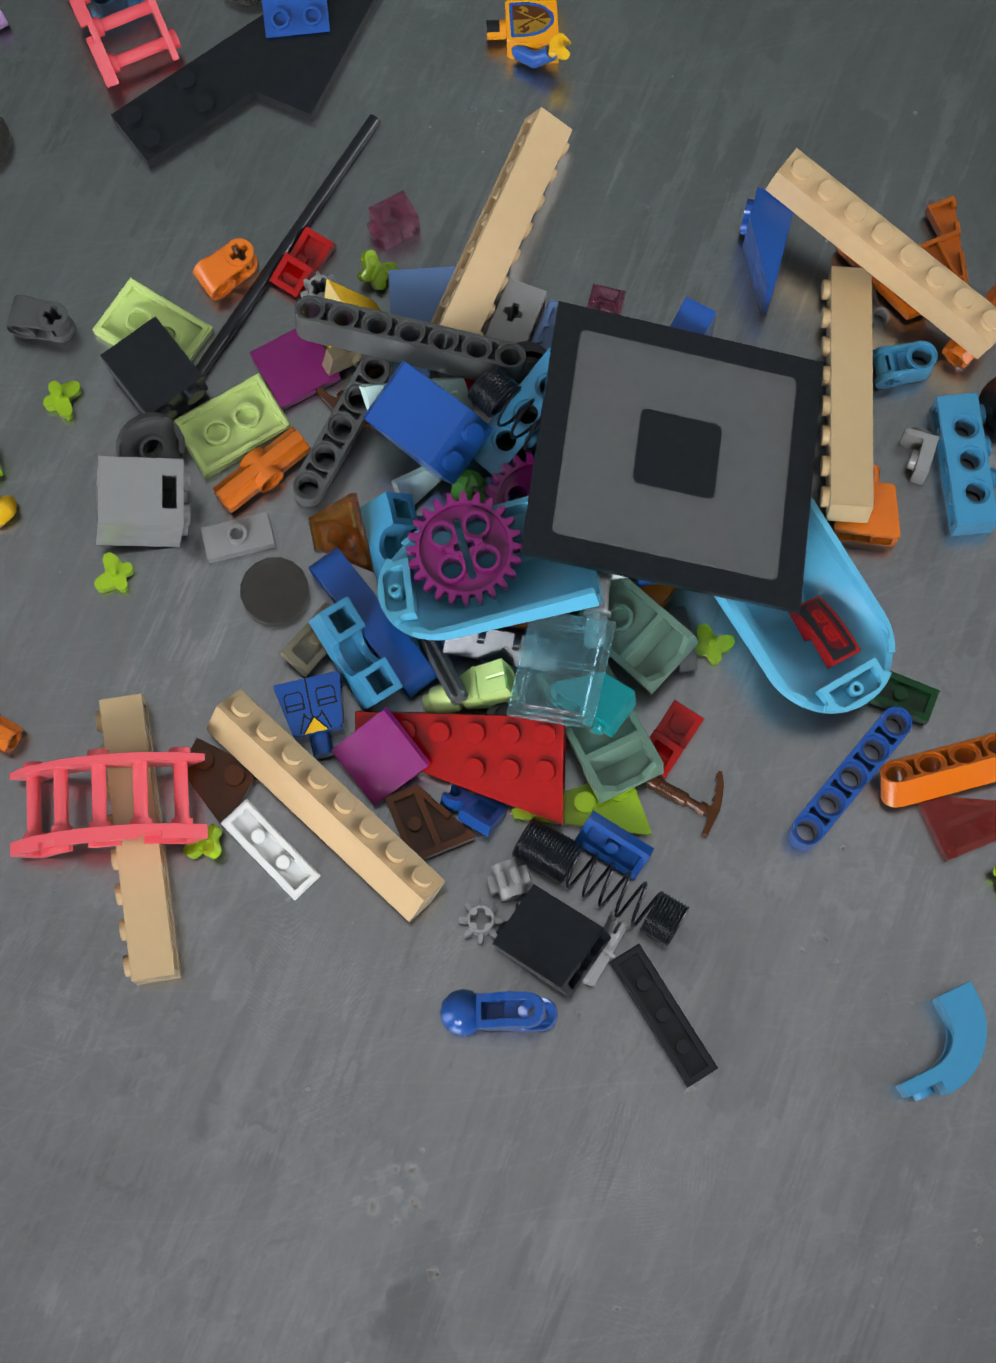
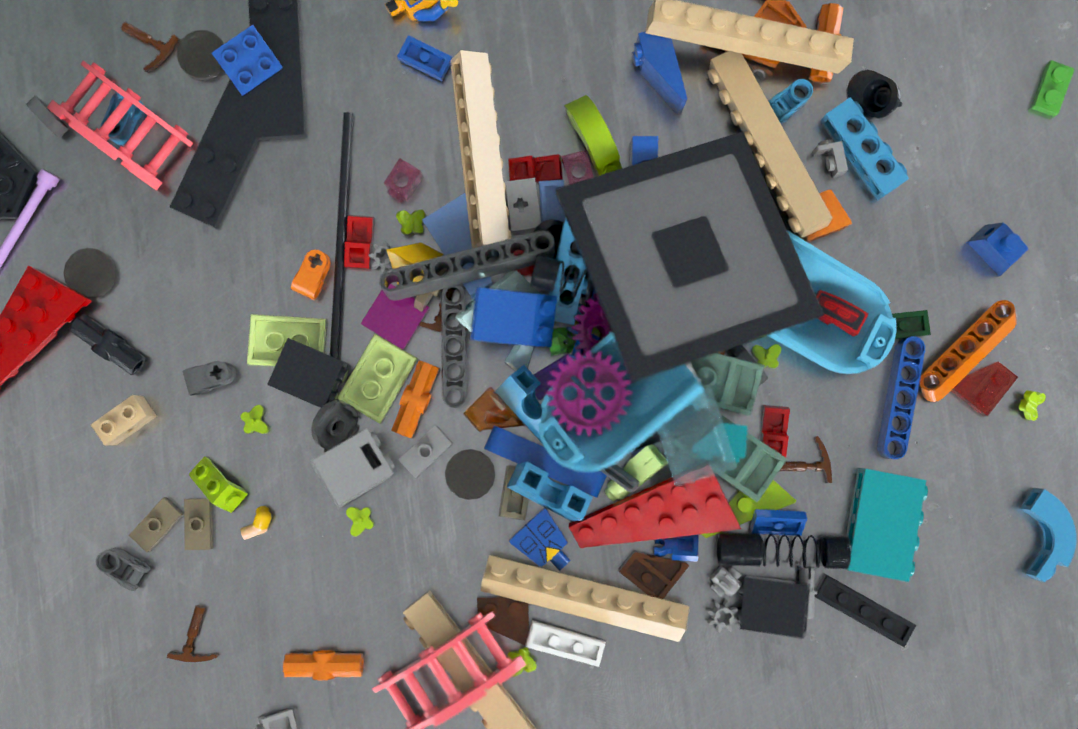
camera: 25 degrees left, 10 degrees up
magenta tile [331,707,430,806] -> none
blue piece [440,989,558,1036] -> none
none -> blue plate [397,35,453,81]
none -> red slope [508,154,563,183]
none -> lime arch [564,95,622,176]
none -> teal panel [846,468,928,582]

